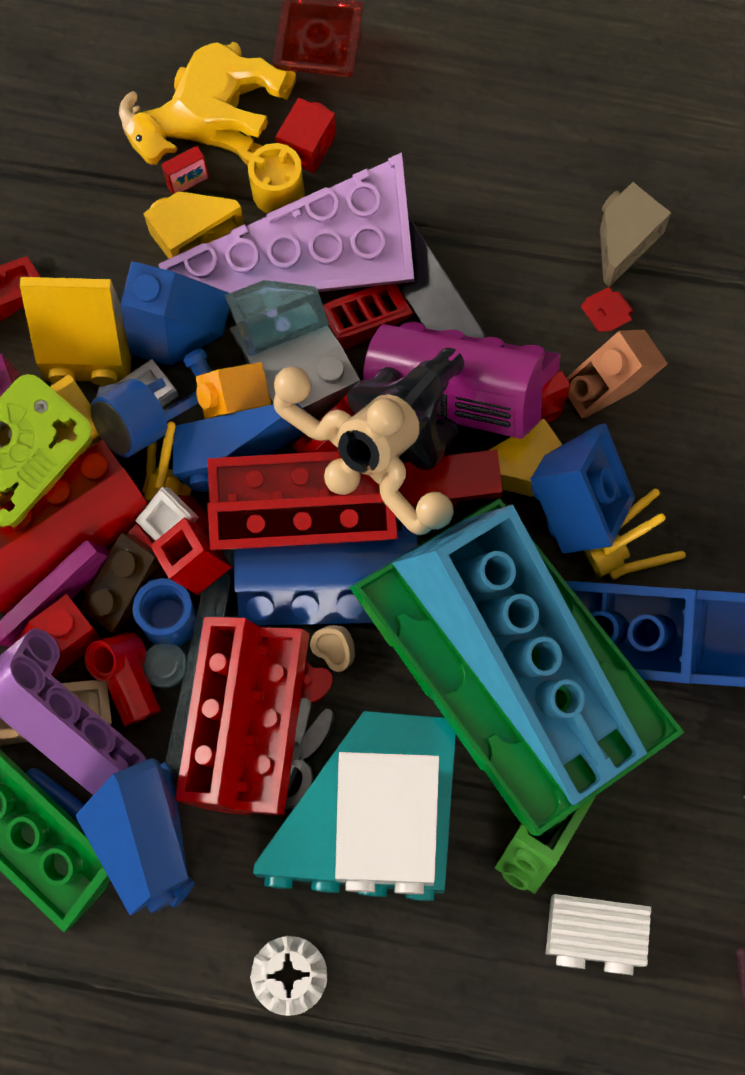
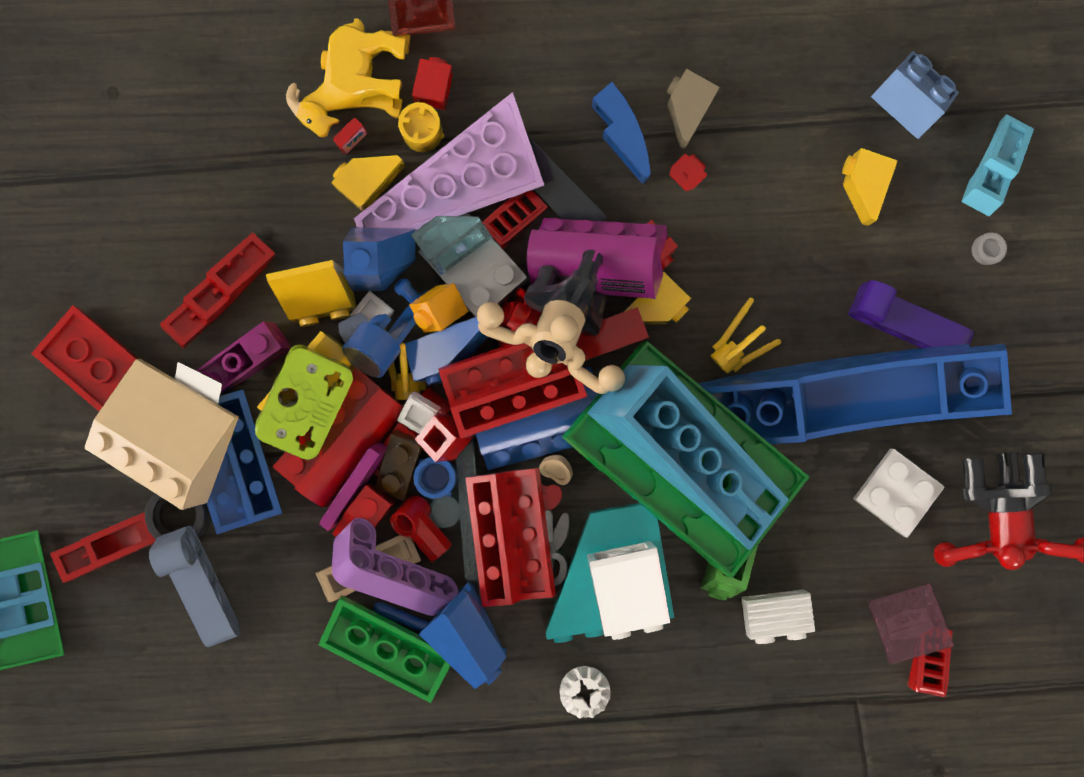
camera: 20 degrees left, 15 degrees up
blue slope [531,423,635,554] -> none
nougat slope [566,330,668,418] -> none
none -> blue slope [592,82,651,185]

